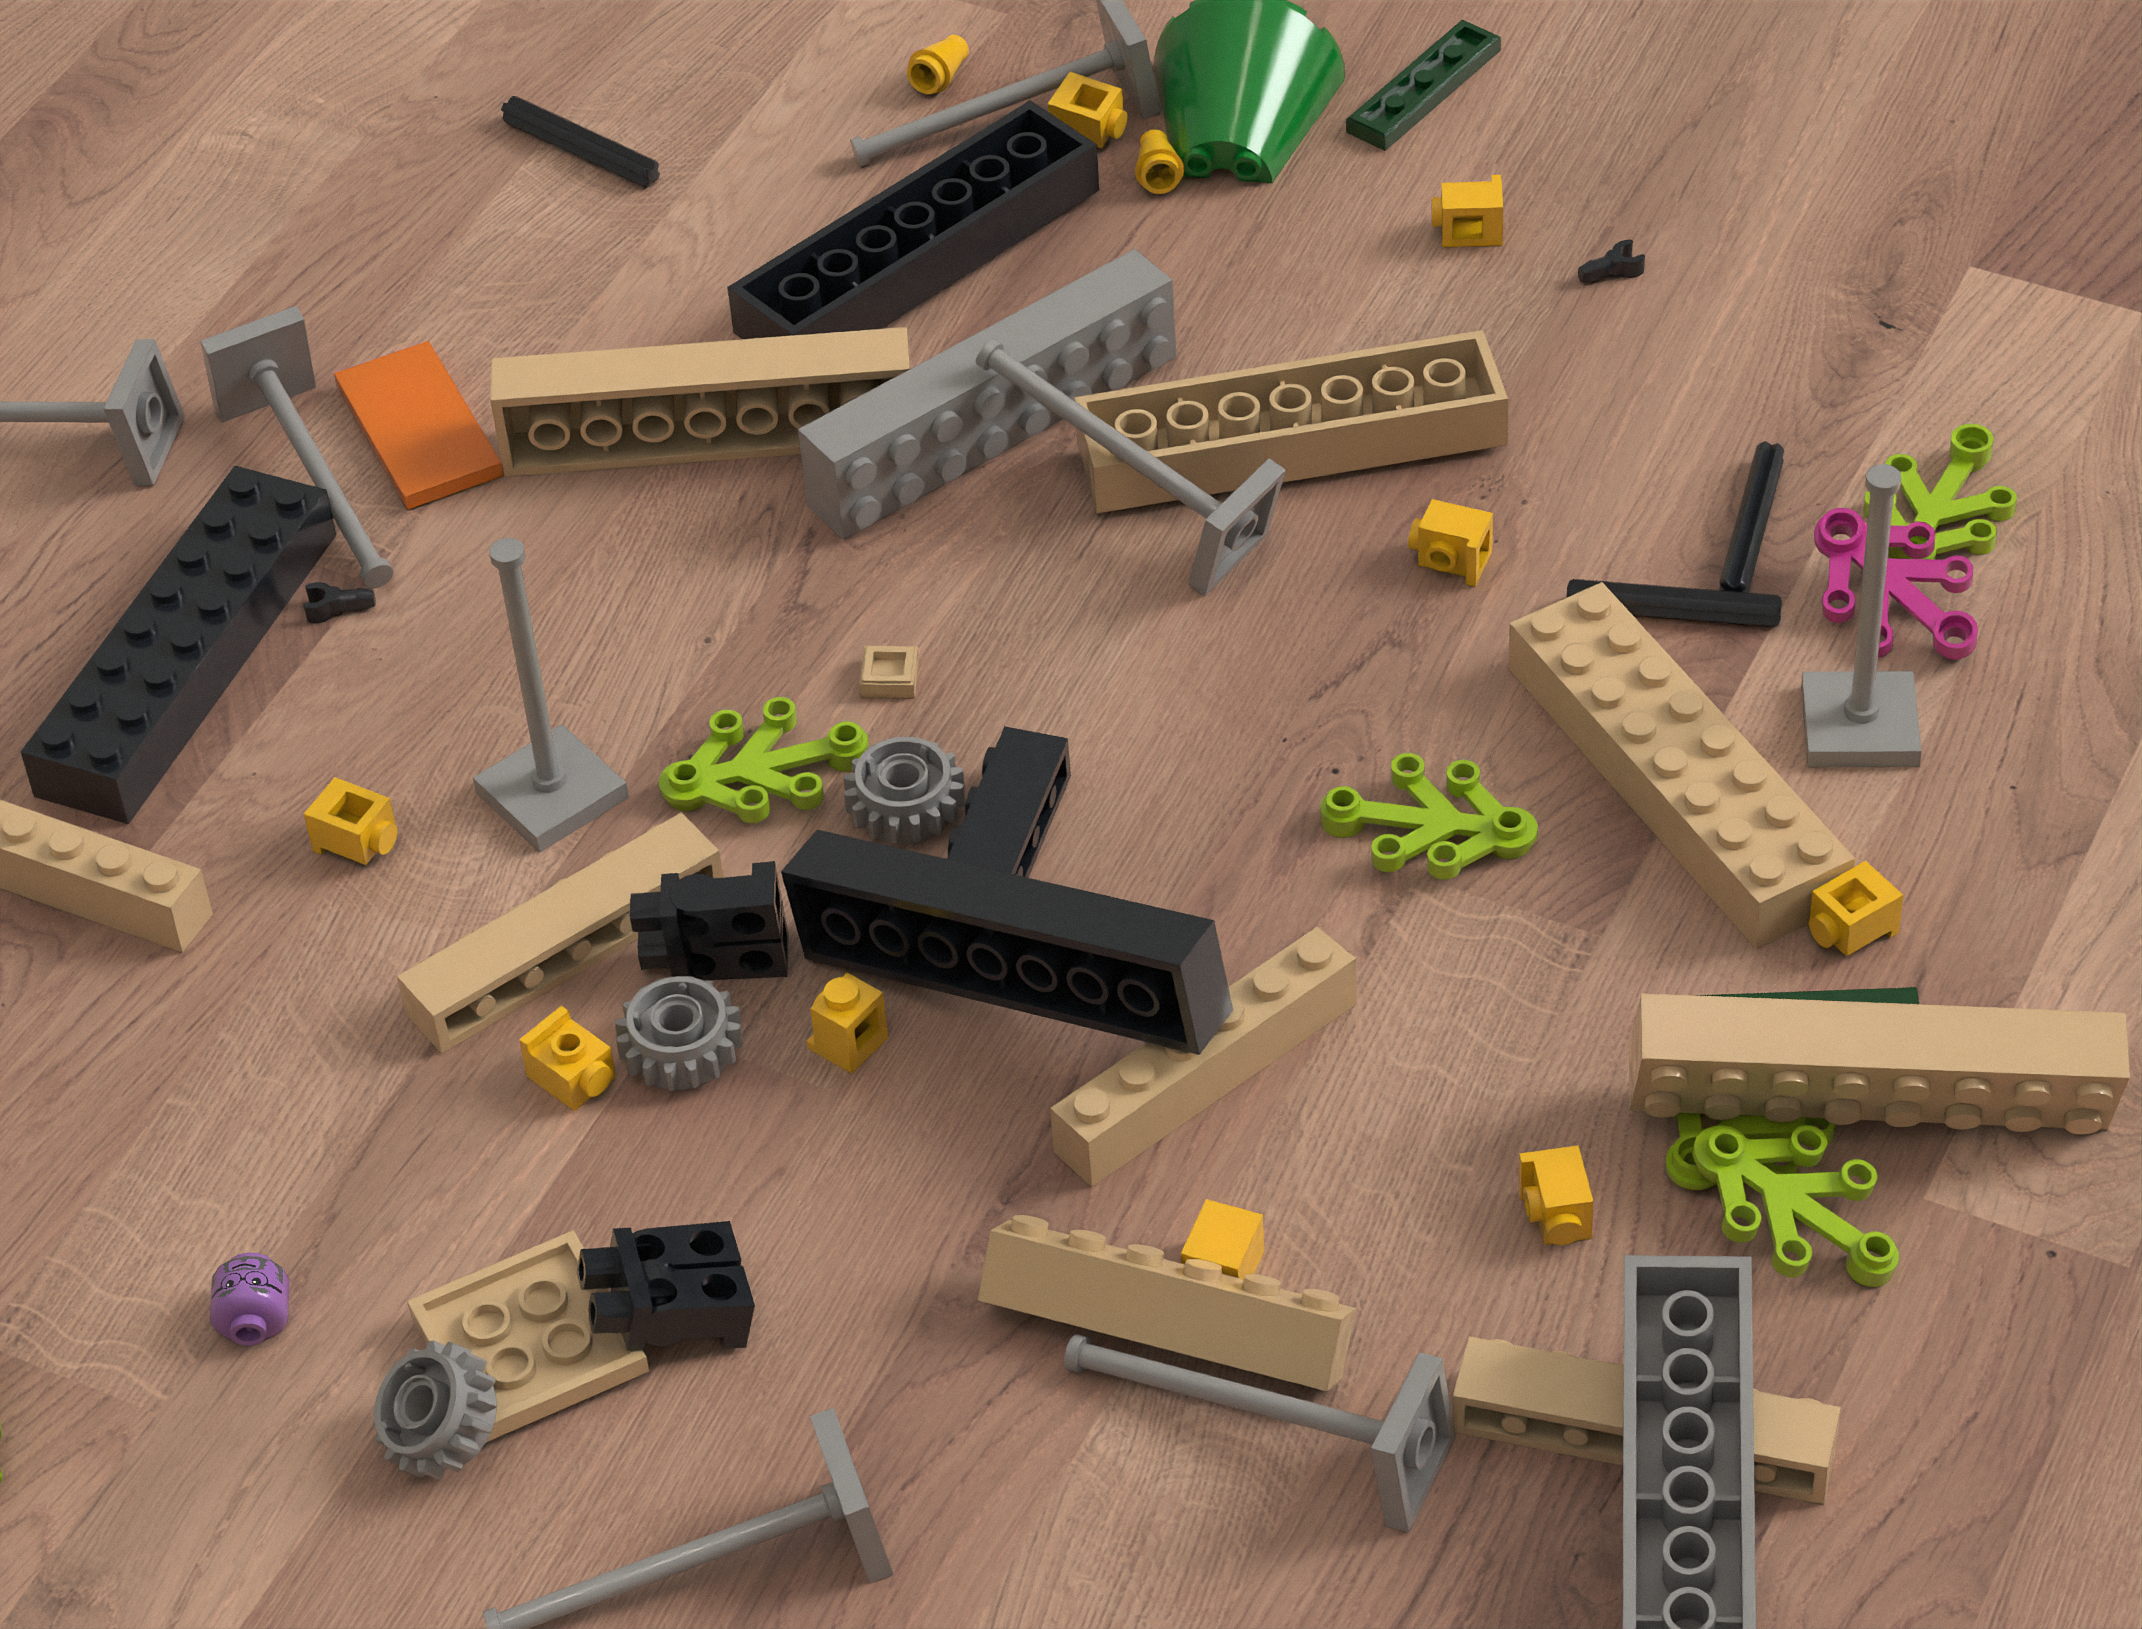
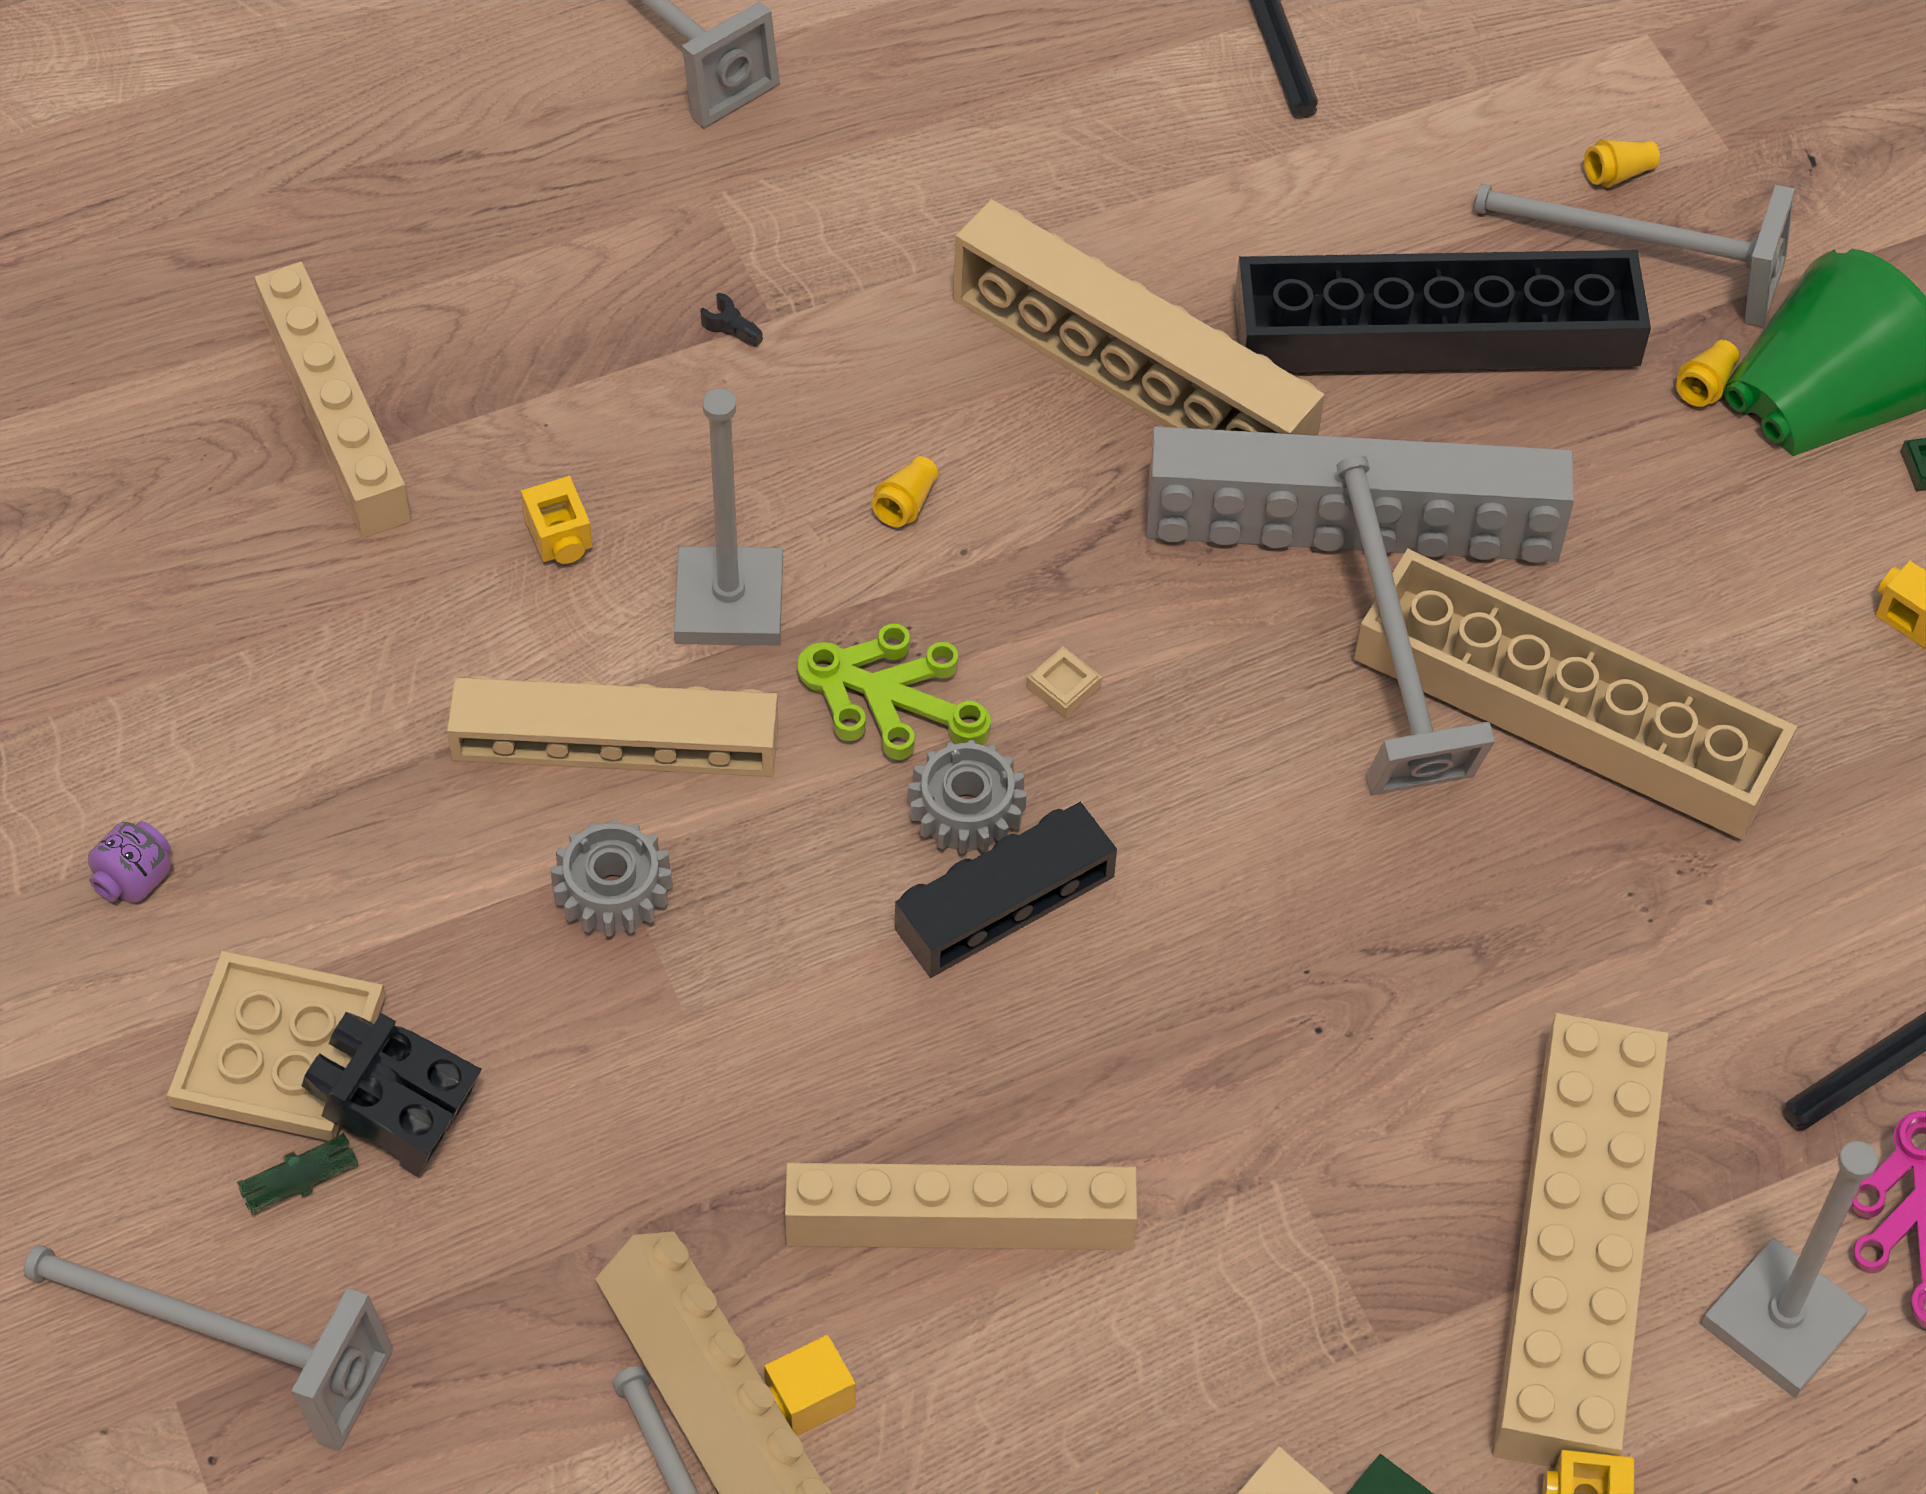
camera: 35 degrees right, 10 degrees up
black brick [21,466,337,824] -> none
light grey tile [200,306,394,588] -> none
orange tile [334,340,504,510] -> none
light grey gear [374,1340,497,1479] -> none
yellow brick [519,1005,616,1111] -> none
black hips [630,861,789,980] -> none
black brick [781,830,1233,1055] -> none
yellow brick [806,972,888,1074] -> none
yellow brick [1048,72,1127,148] -> none
lime plant [1320,753,1538,880] -> none
yellow brick [1408,499,1493,587] -> none
black axle [1566,579,1782,627] -> none
none -> clear green pin [236,1133,358,1215]
none -> yellow cone [871,456,939,527]

